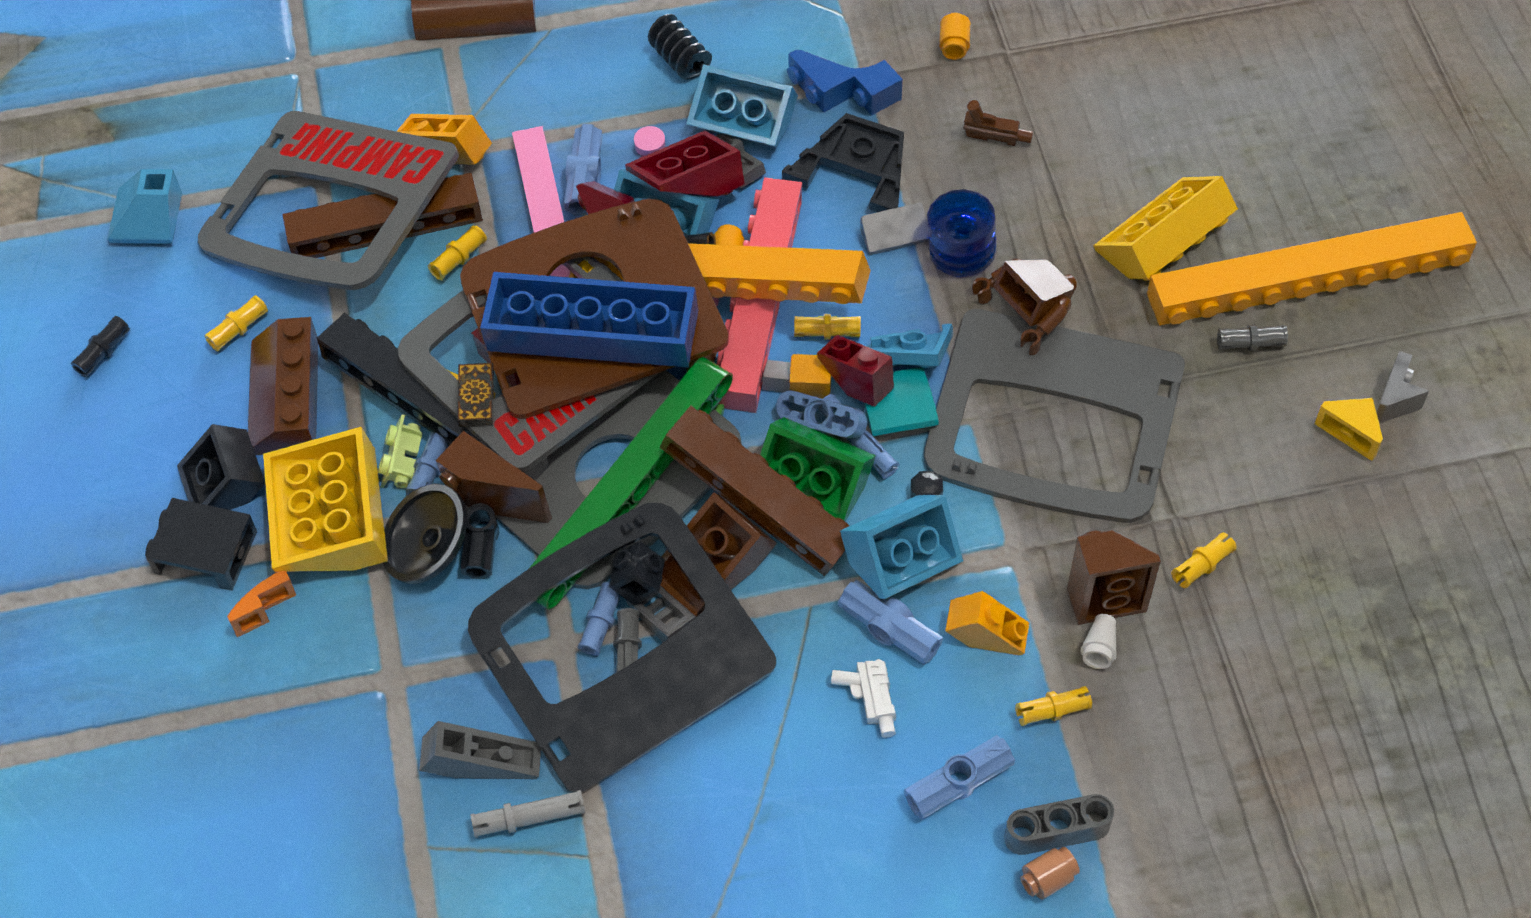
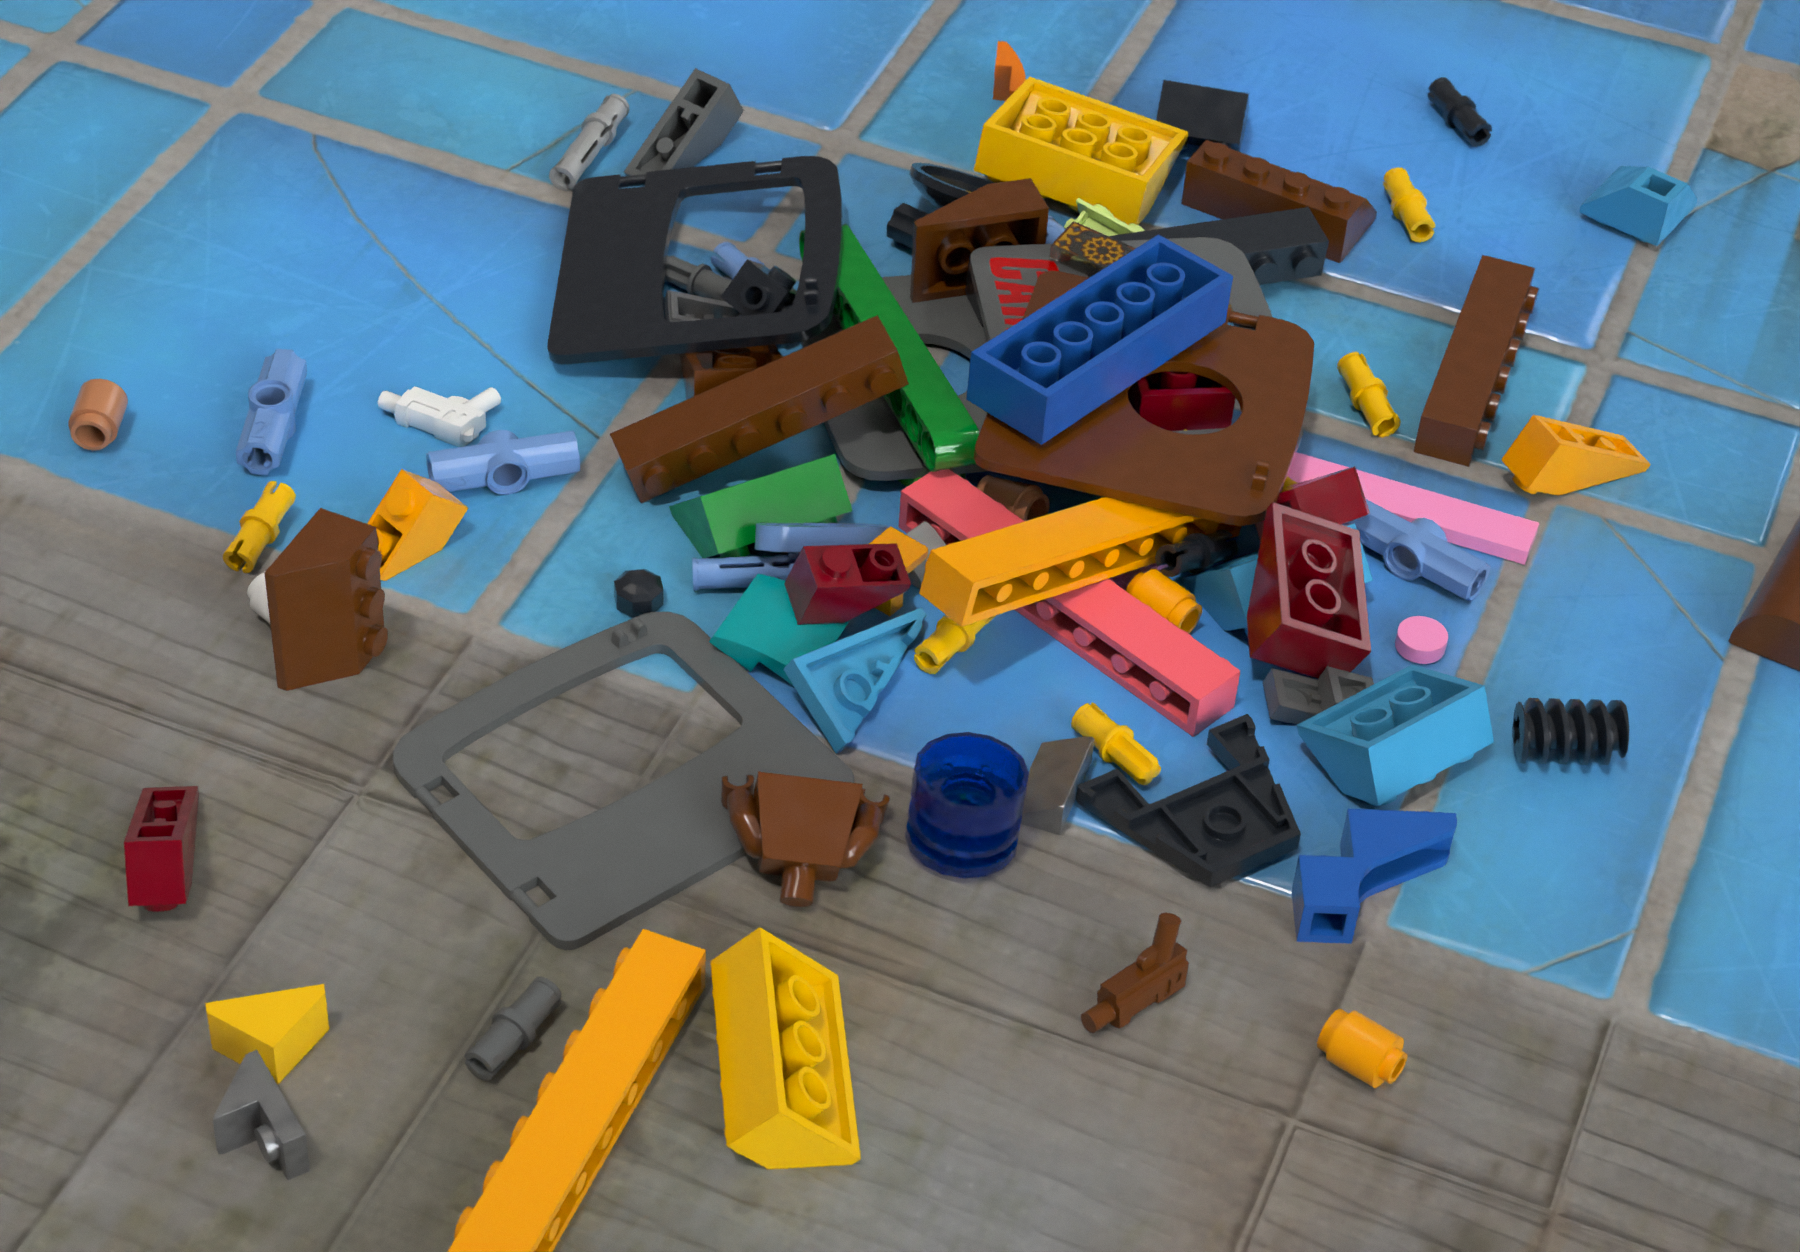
camera: 120 degrees right, 15 degrees down
black panel [145,498,257,591] -> none
dark grey door [198,111,459,290] -> none
dark azure slope [840,495,963,599] -> none
dark grey beam [1004,794,1114,855] -> none
yellow pin [1171,532,1237,589] -> none
none -> dark red slope [124,786,199,912]
none -> yellow axle [1071,702,1161,785]

